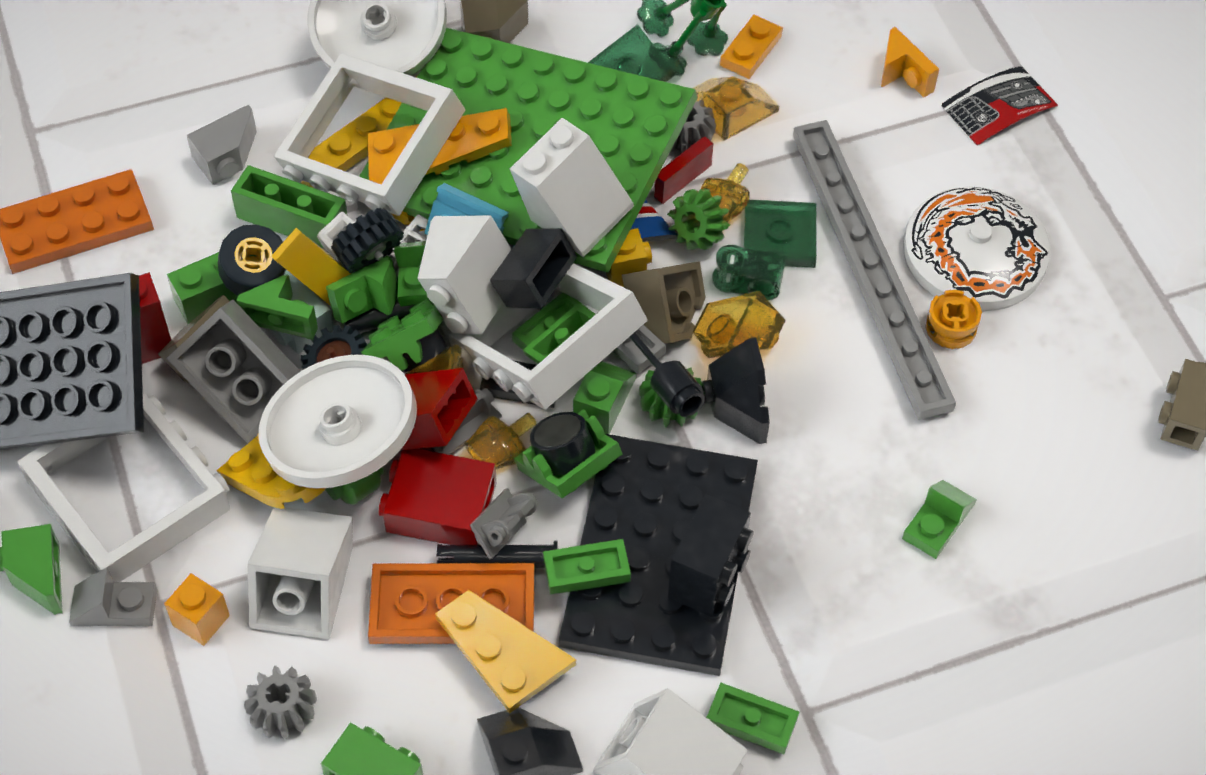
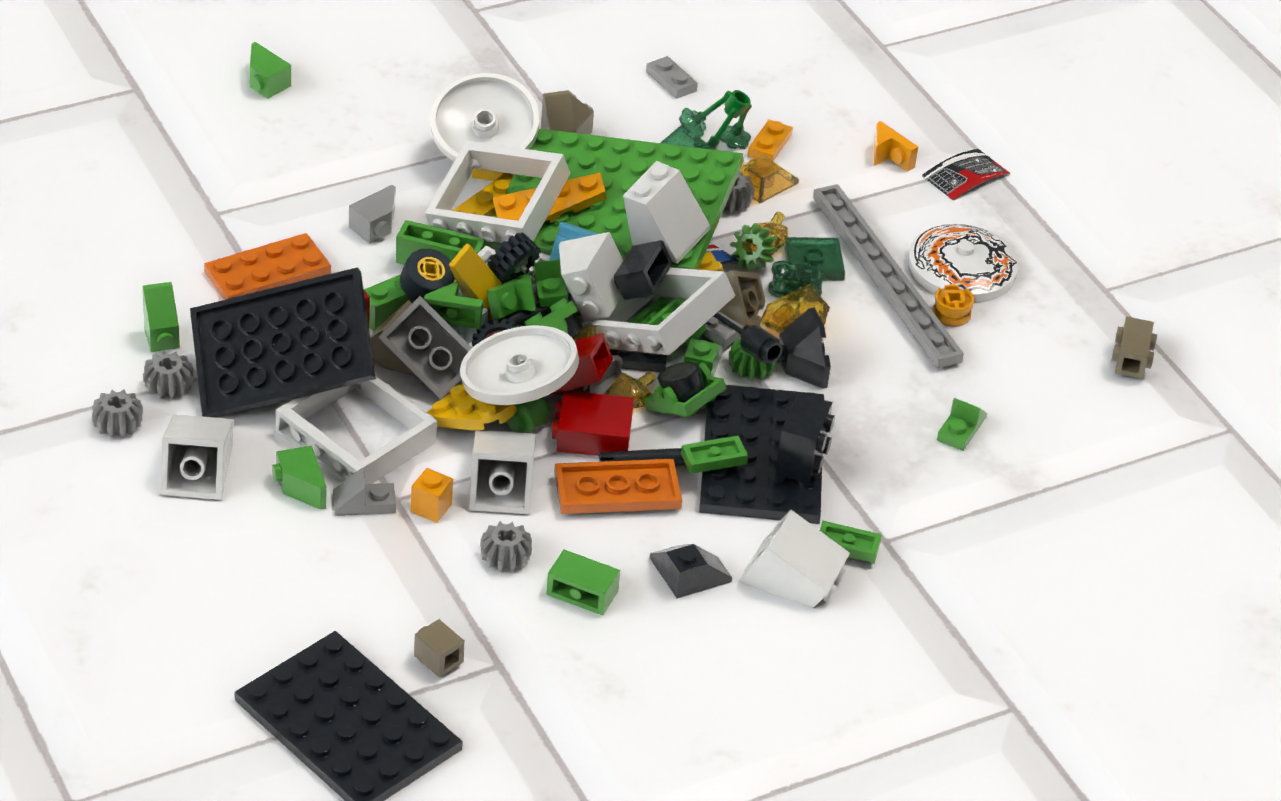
camera: 10 degrees left, 15 degrees down
yellow wing [435,590,576,714] -> none
light grey hinge [470,488,537,559] -> none
red tile [654,136,714,204] -> none

